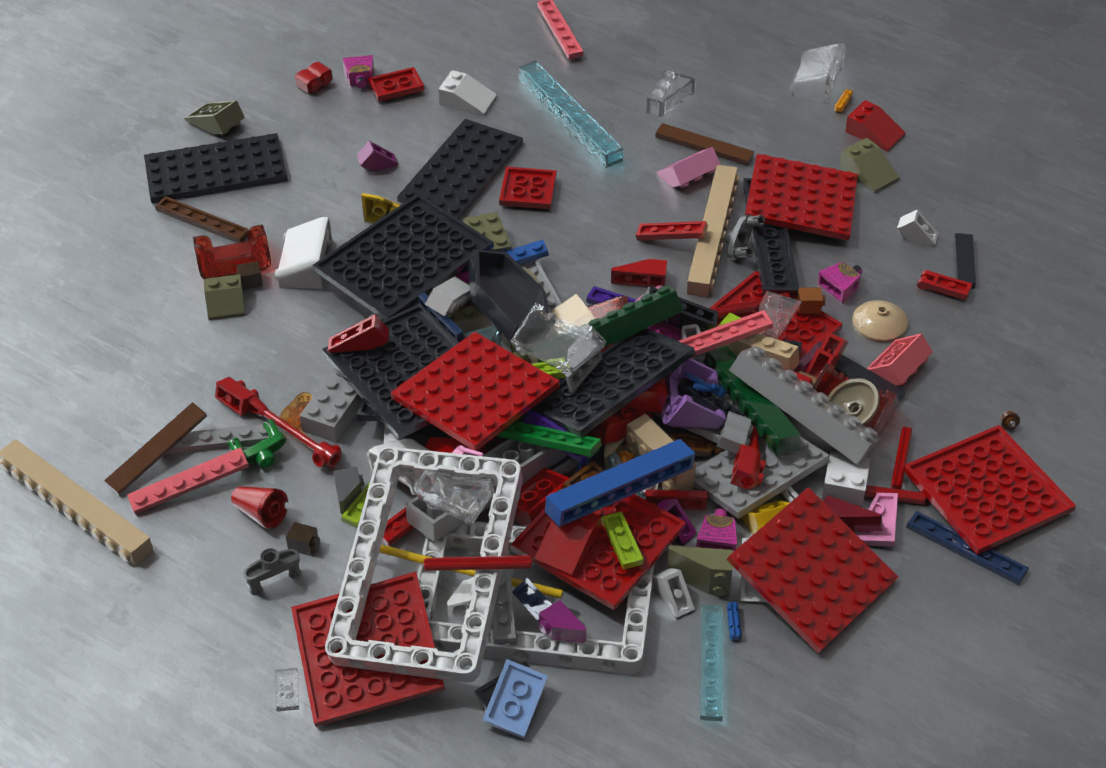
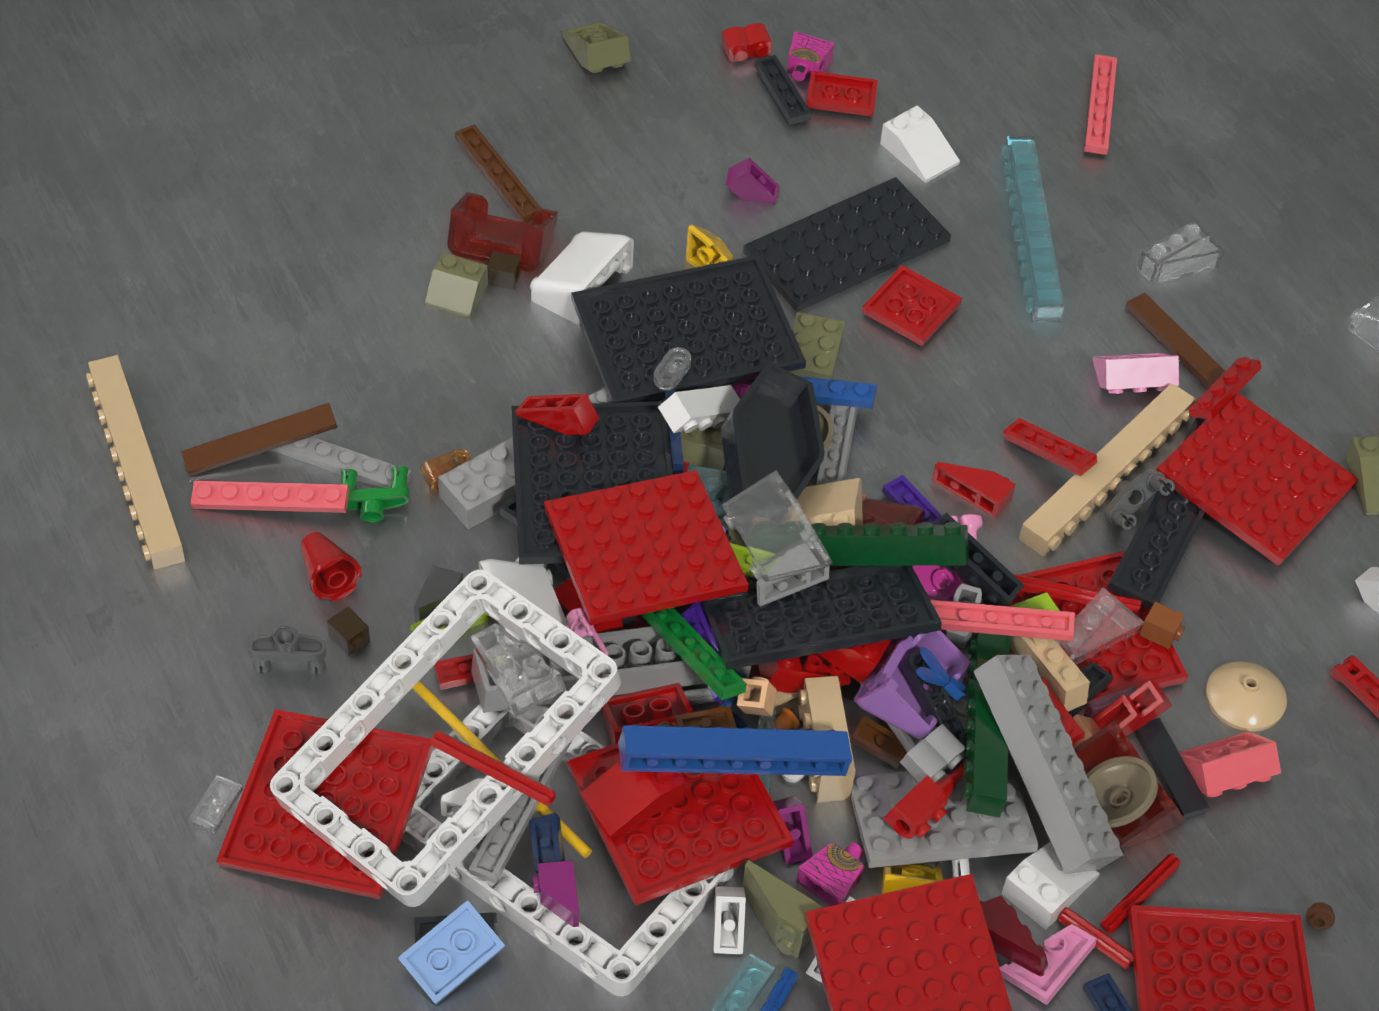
camera: 25 degrees right, 5 degrees up
black plate [144,133,288,203] -> none
red bar [215,377,342,468] -> none
lime plate [602,512,644,570] -> none
red plate [645,489,707,510] -> none
dark pink torso [817,262,862,303] -> none
none -> clear plate [654,347,691,390]
none -> light nougat brick [737,677,777,716]
none -> black plate [755,55,811,125]
none -> red plate [1189,357,1262,419]

